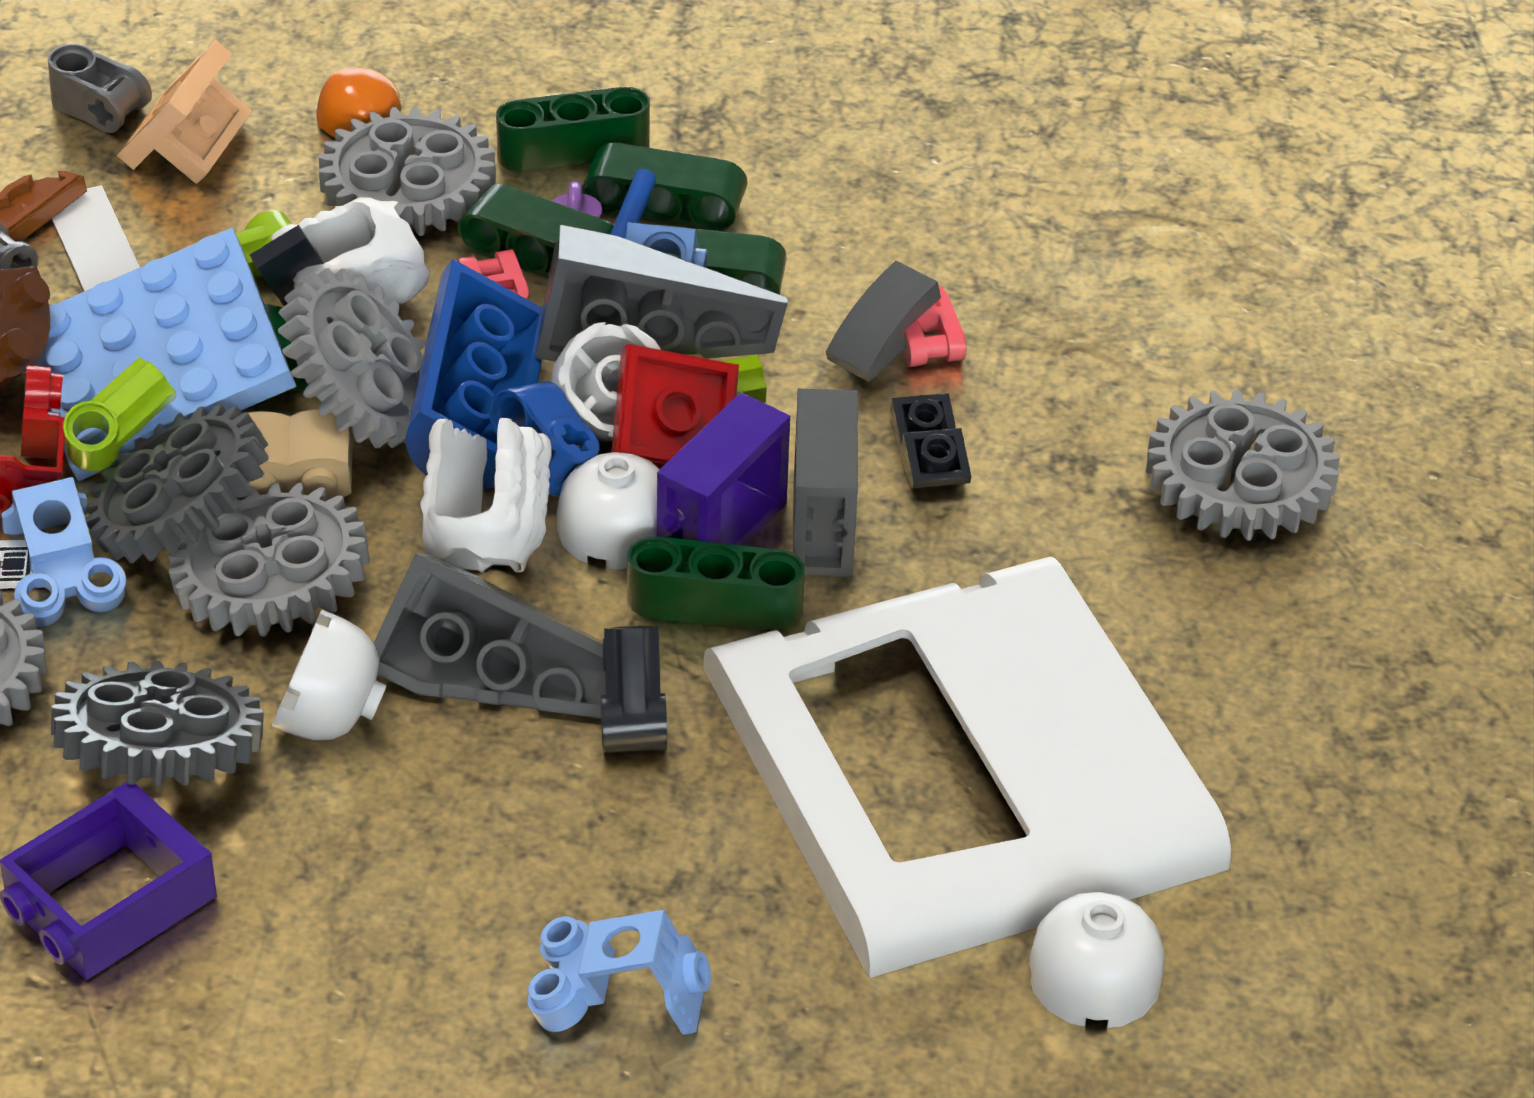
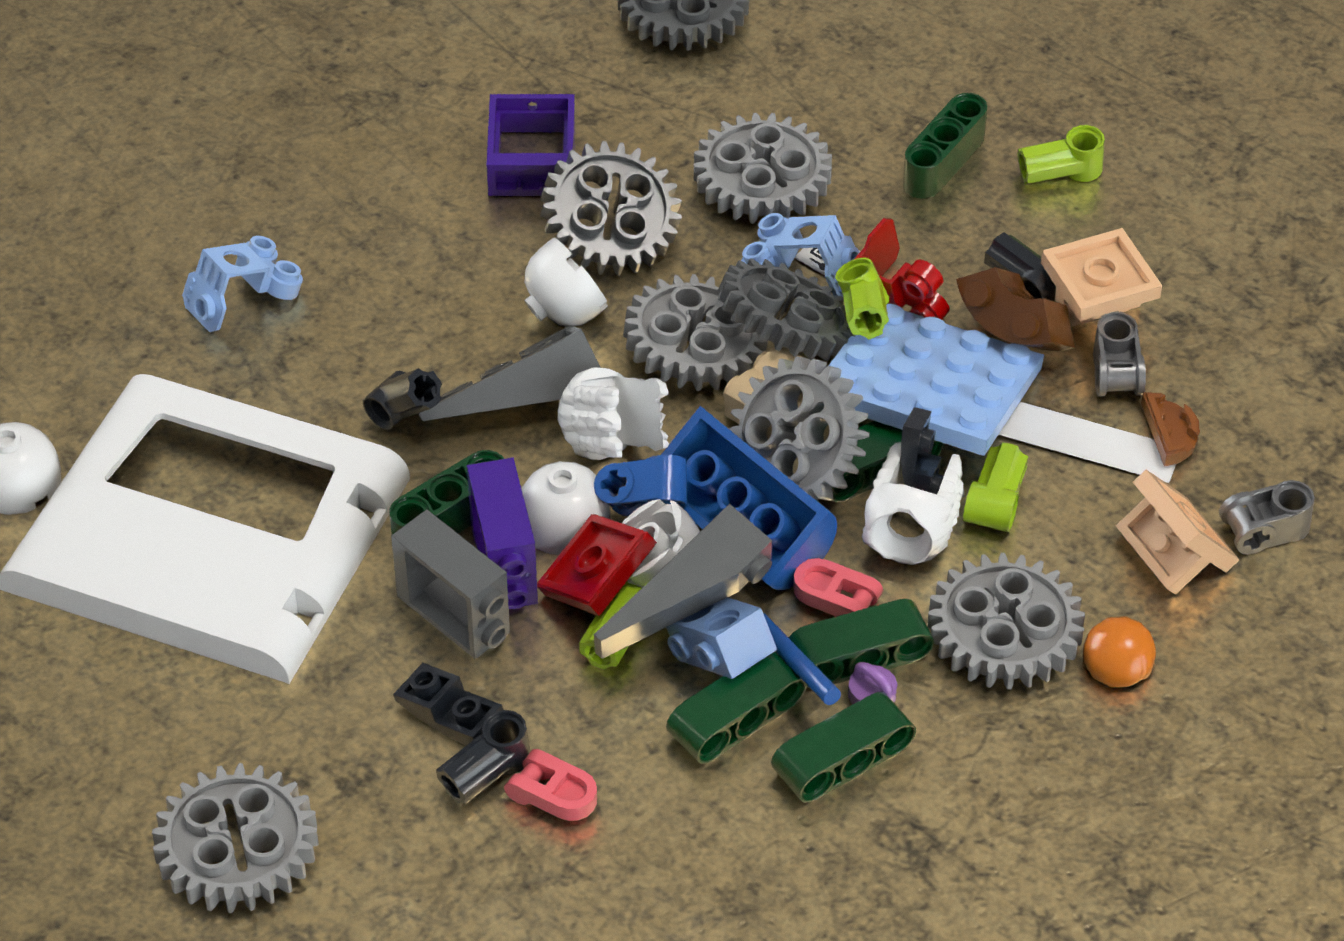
camera: 135 degrees right, 5 degrees up
dark green beam [496,87,650,172] -> none
dark grey slope [825,261,941,382] -> none
none -> black piece [436,710,530,804]

